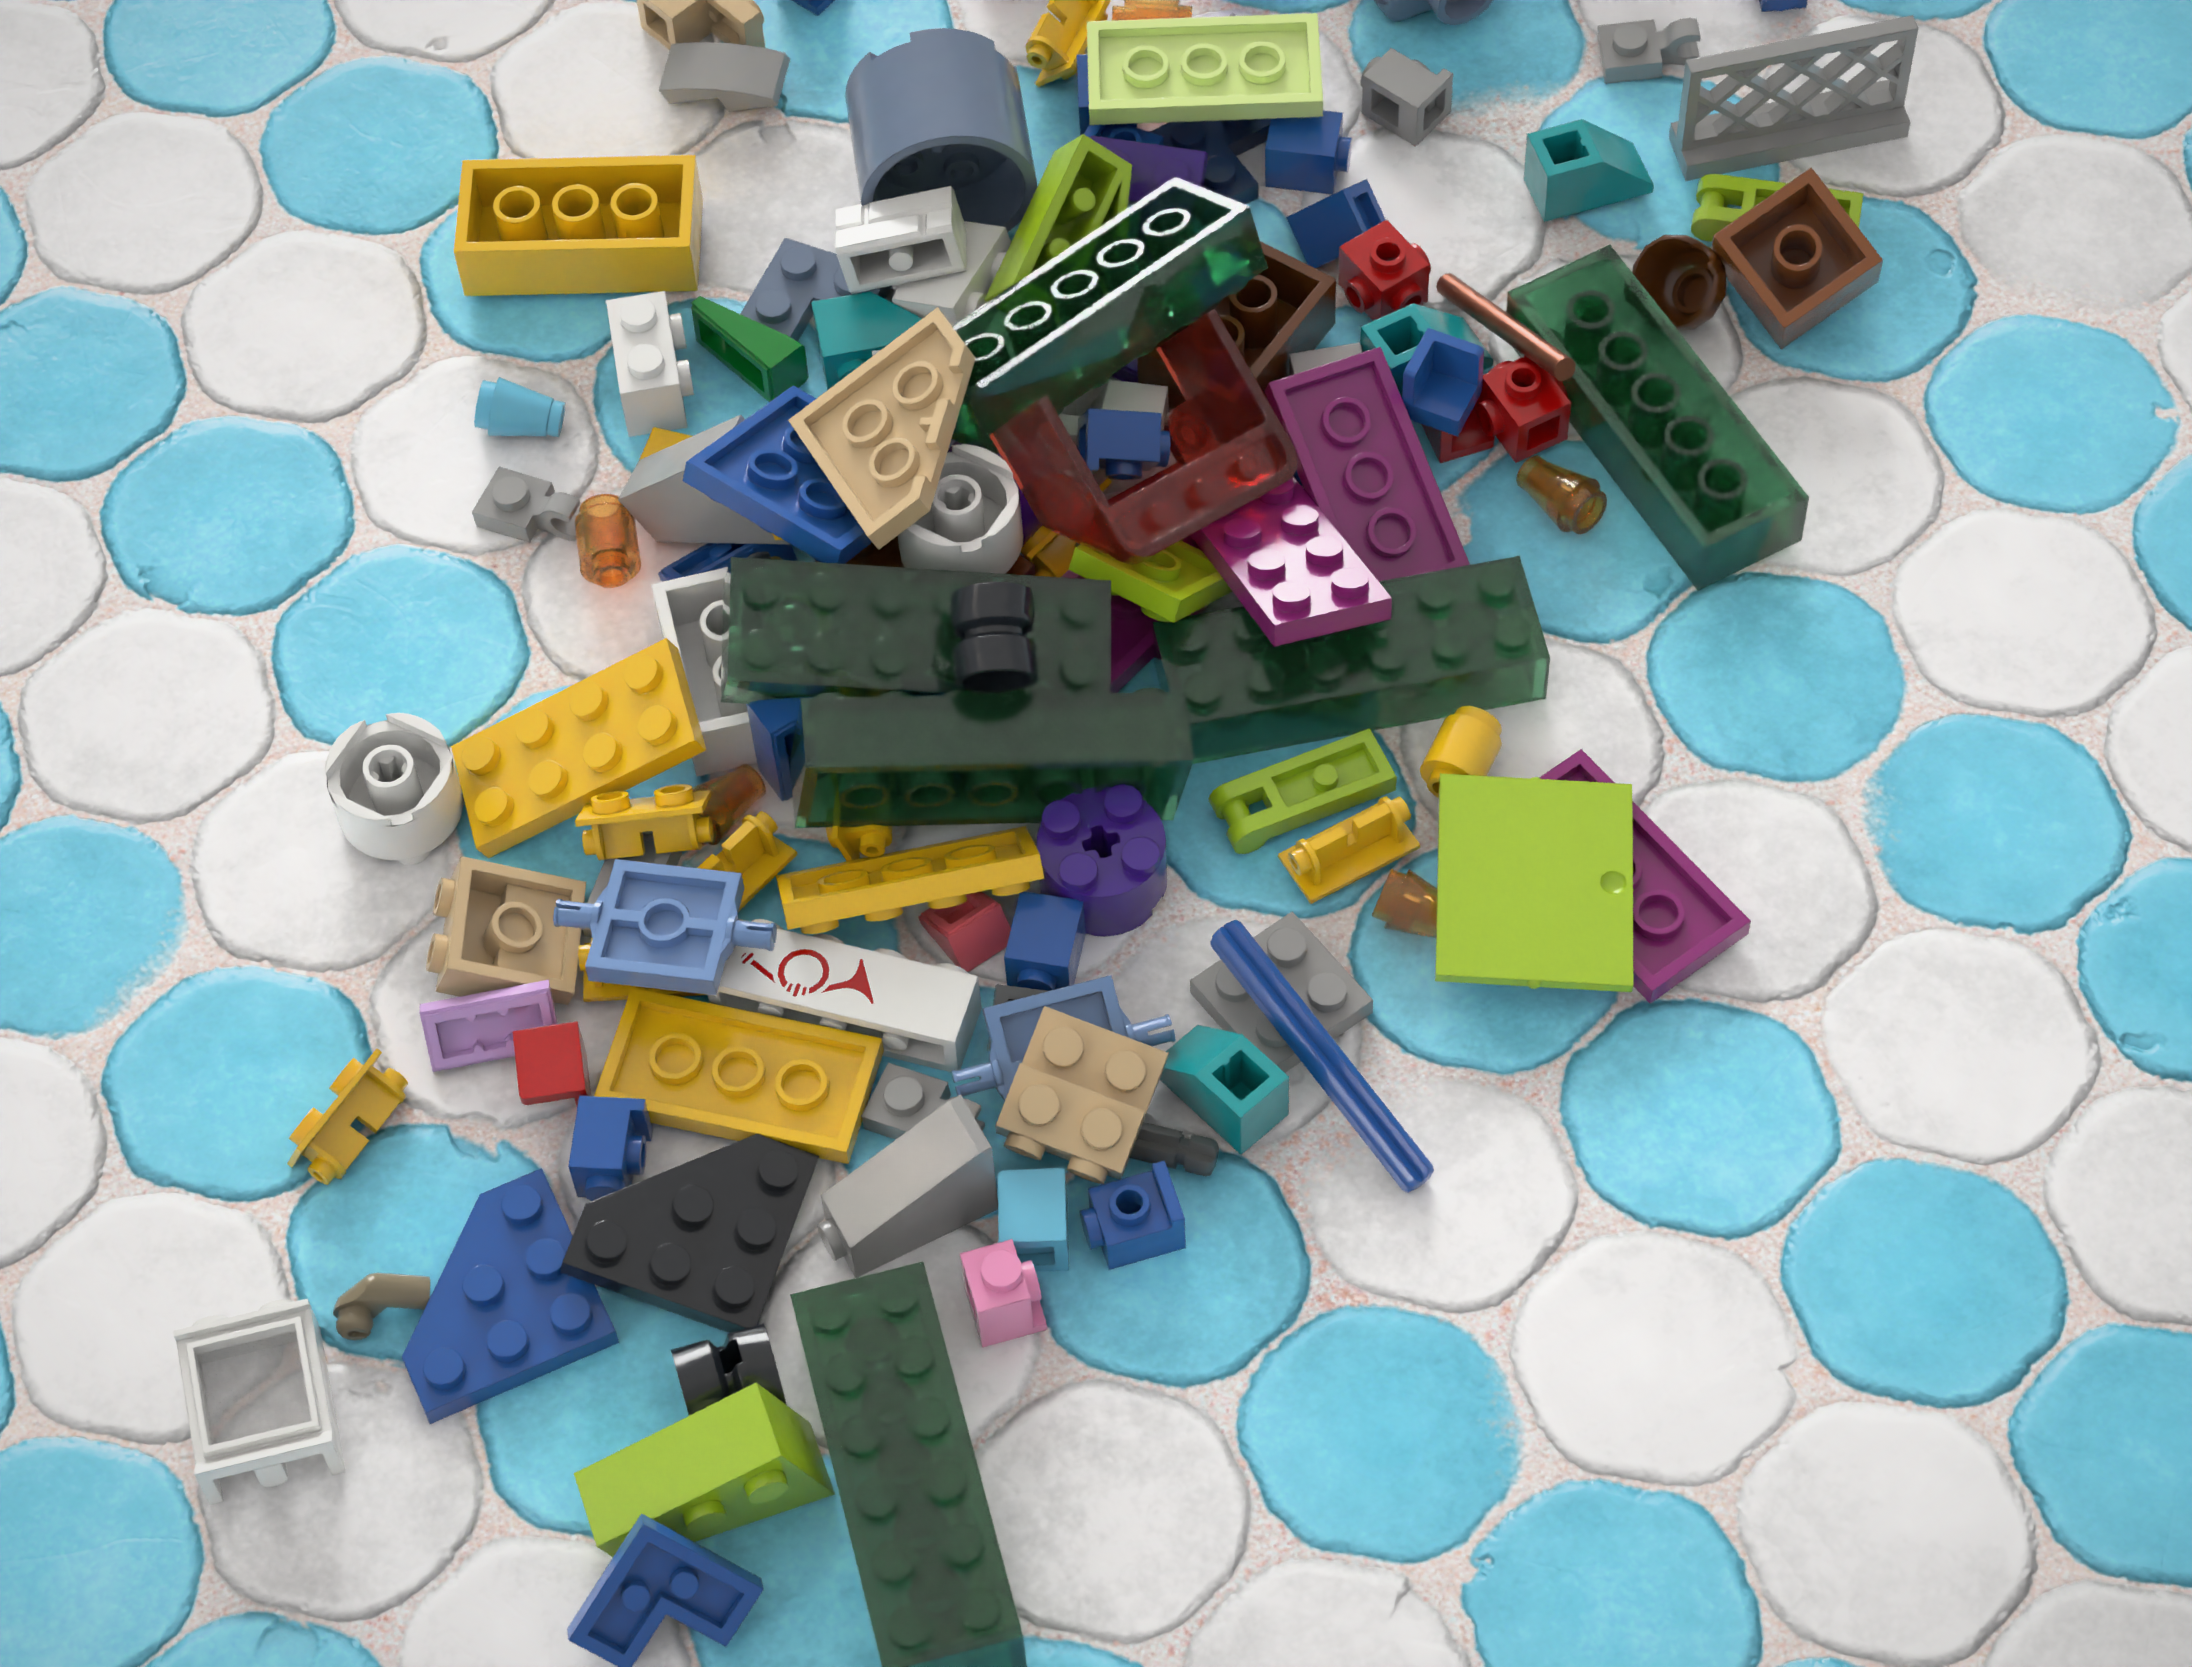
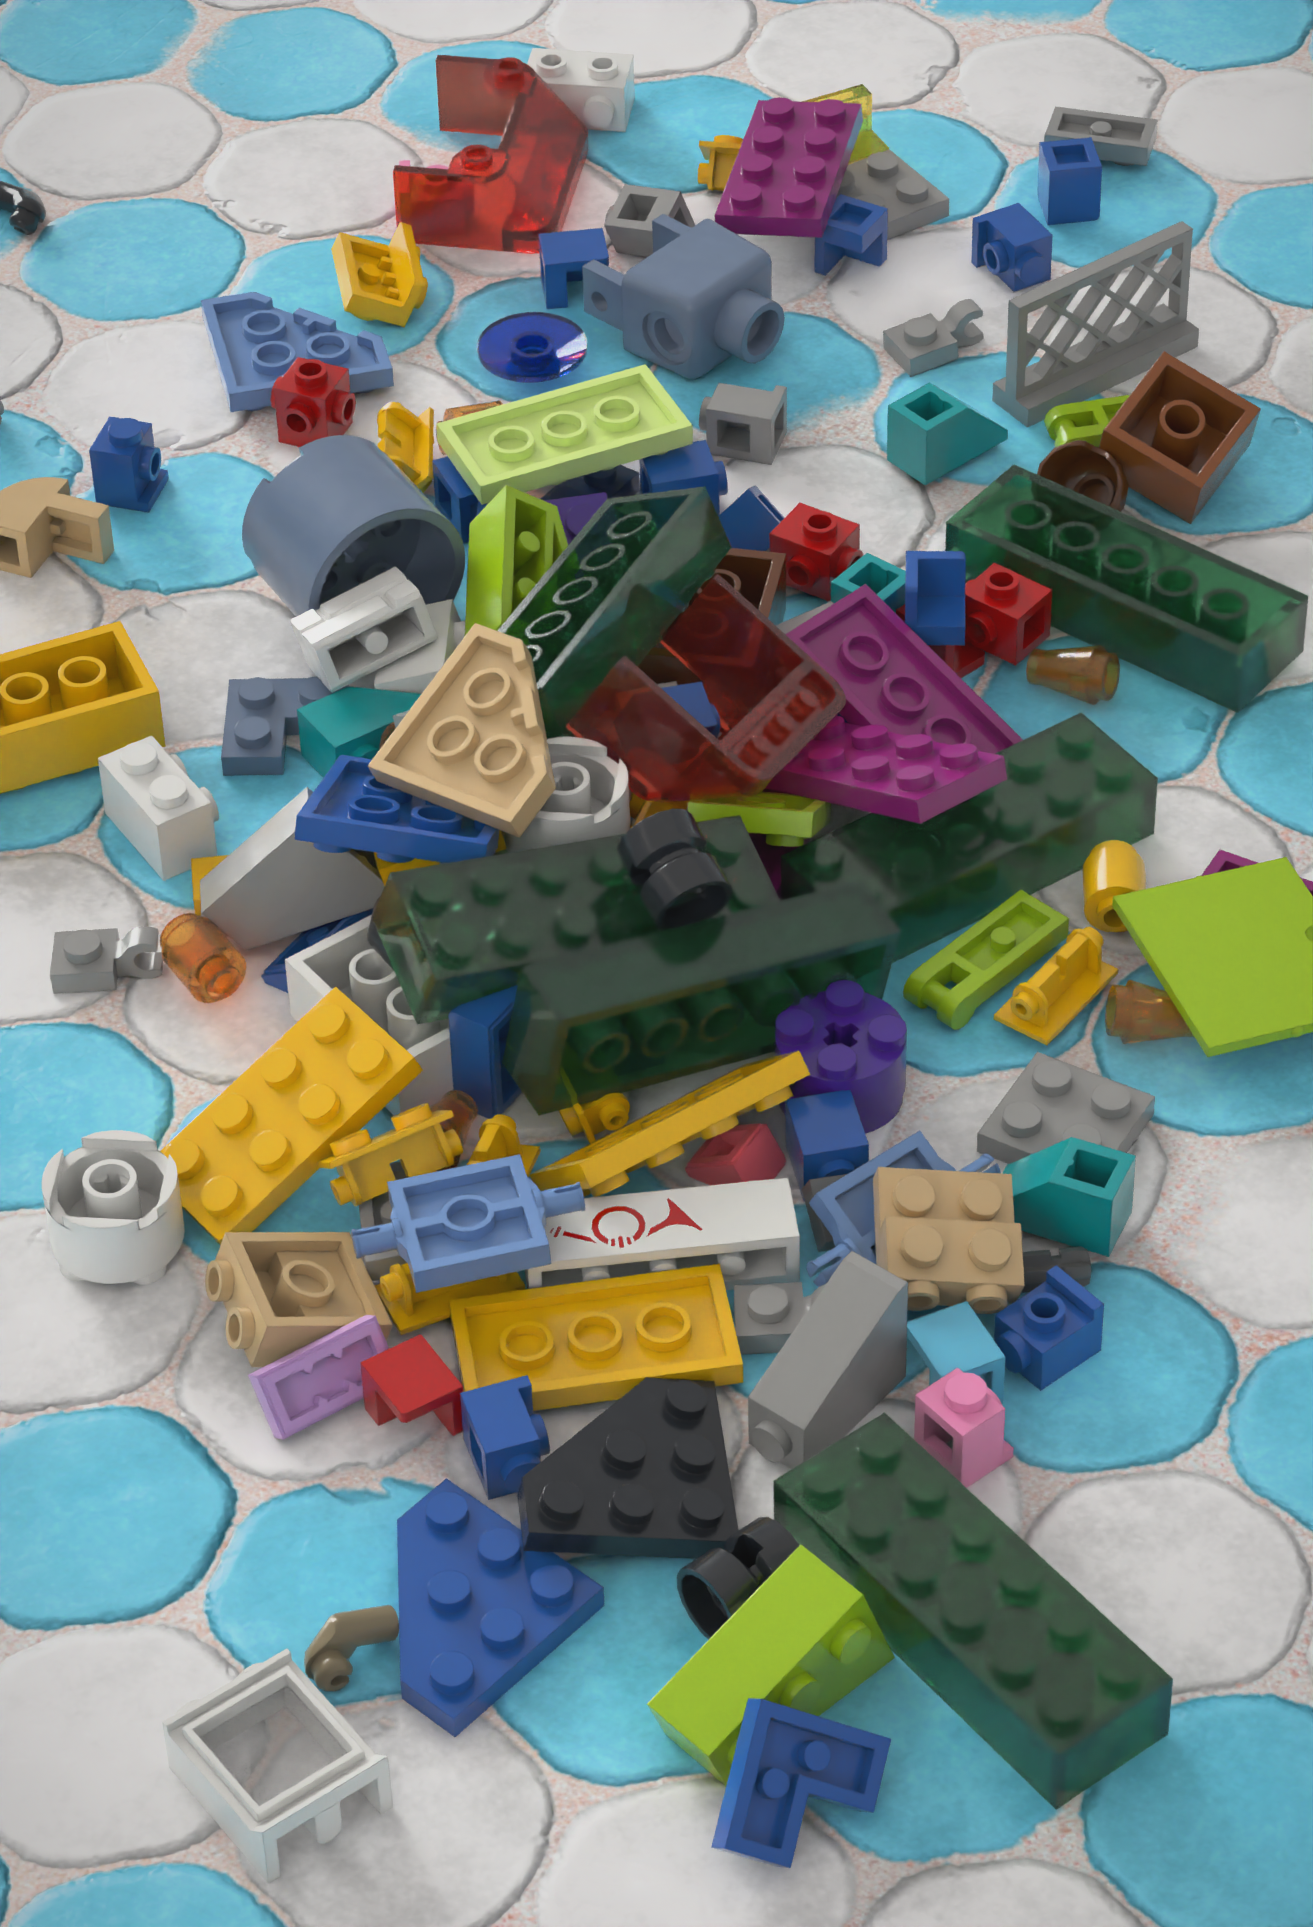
camera: 25 degrees left, 15 degrees down
yellow hinge [287,1048,408,1185] -> none
medium azure cone [474,377,566,437] -> none
light grey slope [659,42,790,111] -> none
green slope [691,296,808,402] -> none
blue axle [1210,920,1434,1193] -> none
copper bar [1436,273,1576,381] -> none

